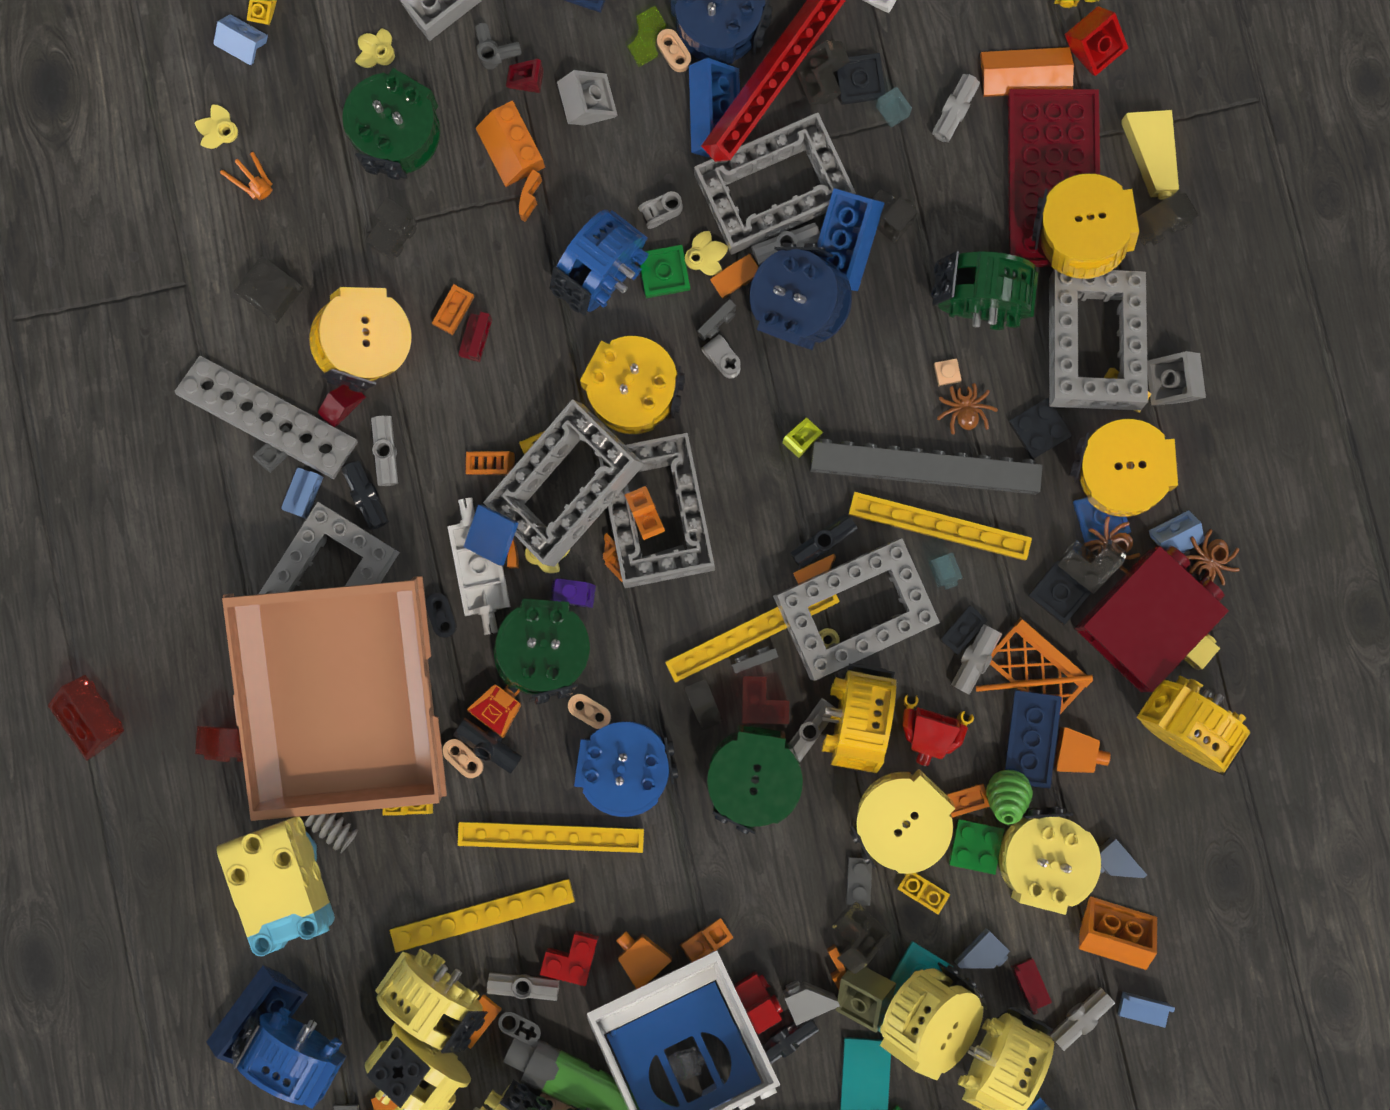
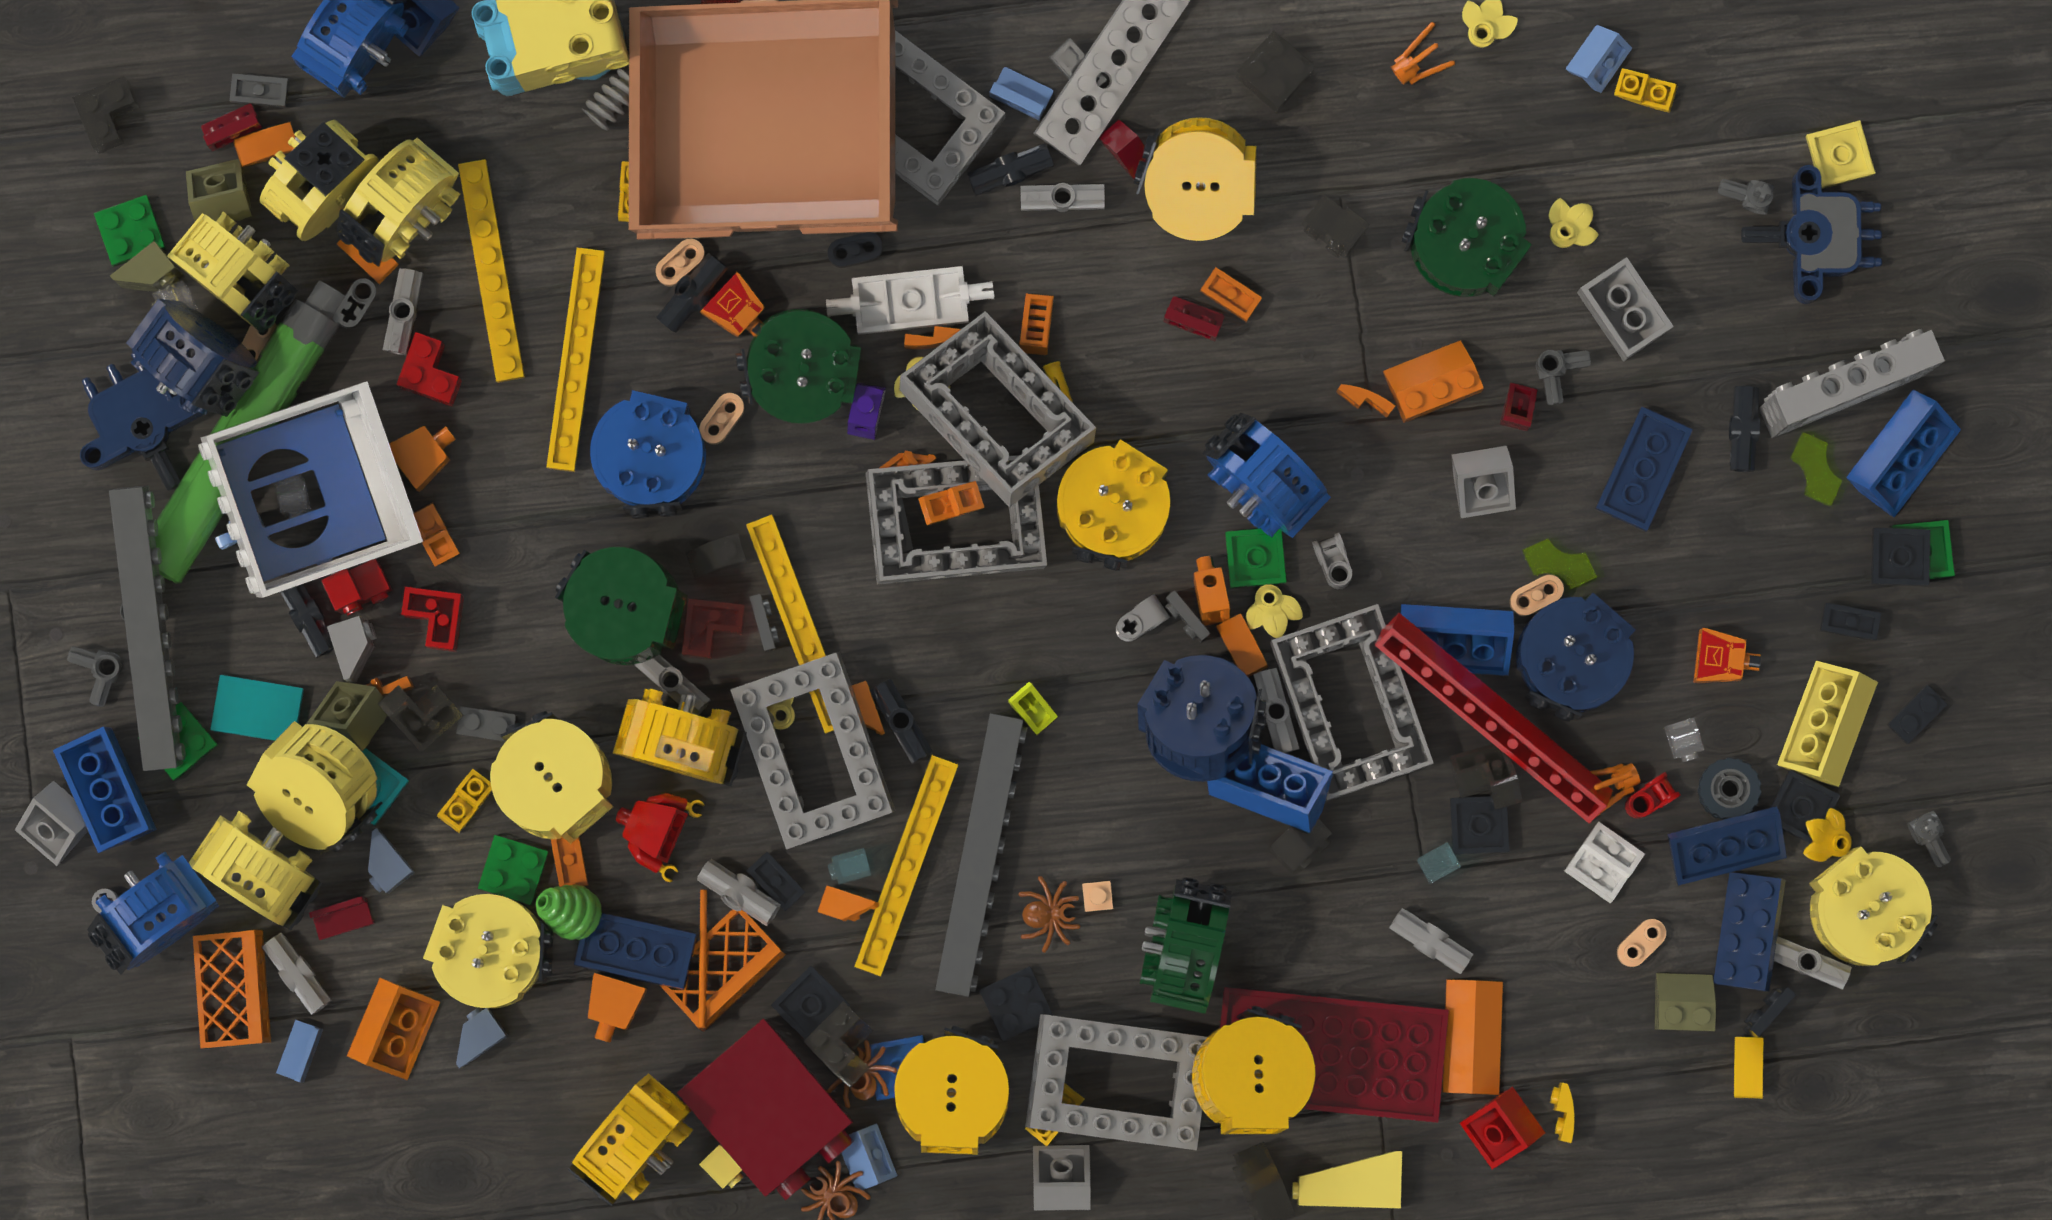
camera: 90 degrees right, 0 degrees up
blue tile [463,505,519,566] -> none
none -> orange fence [193,930,271,1048]
none -> red brick [401,587,464,652]
none -> orange slope [818,886,879,922]
none -> orange torso [1194,556,1230,626]

